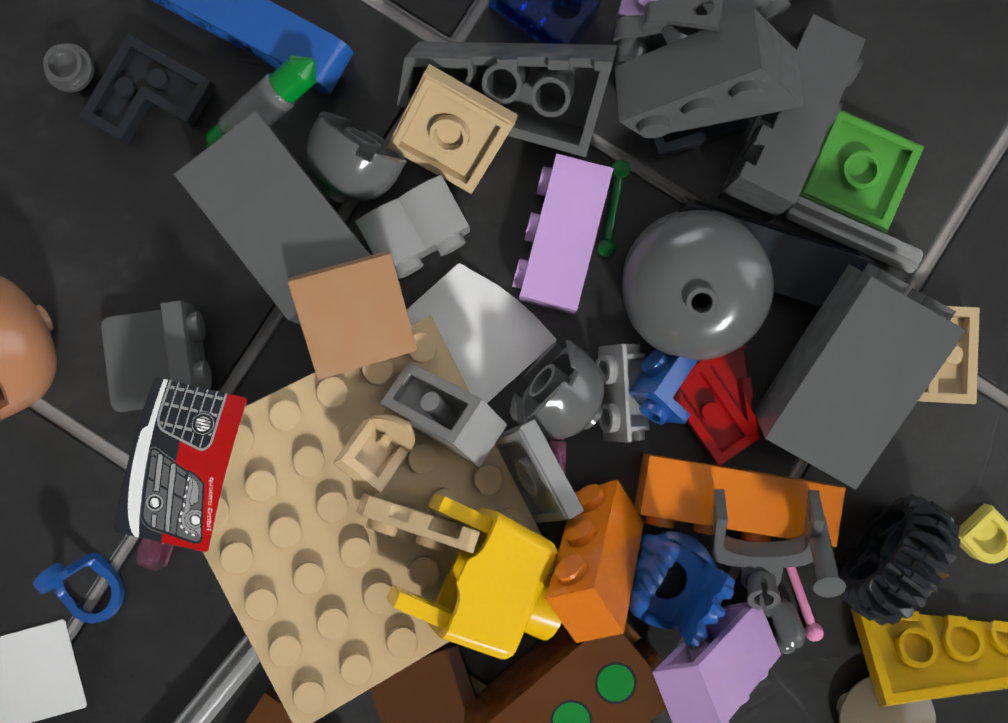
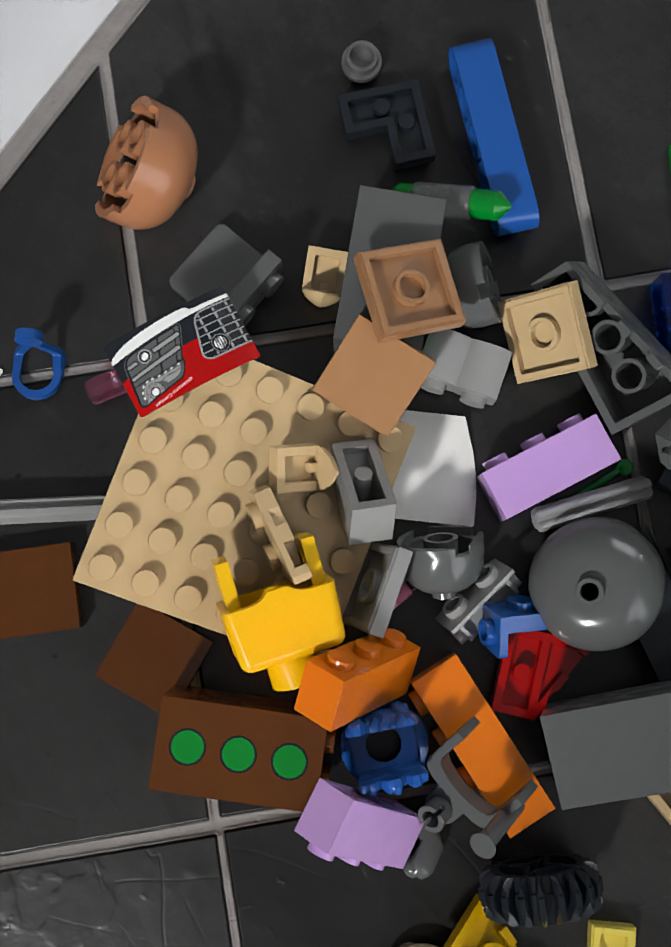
camera: 55 degrees right, 5 degrees down
bright pink hinge [786,567,824,642] -> none
none -> tan plate [302,245,348,308]
none -> medium nougat tile [353,238,466,343]
none -> light grey axle [531,476,653,532]

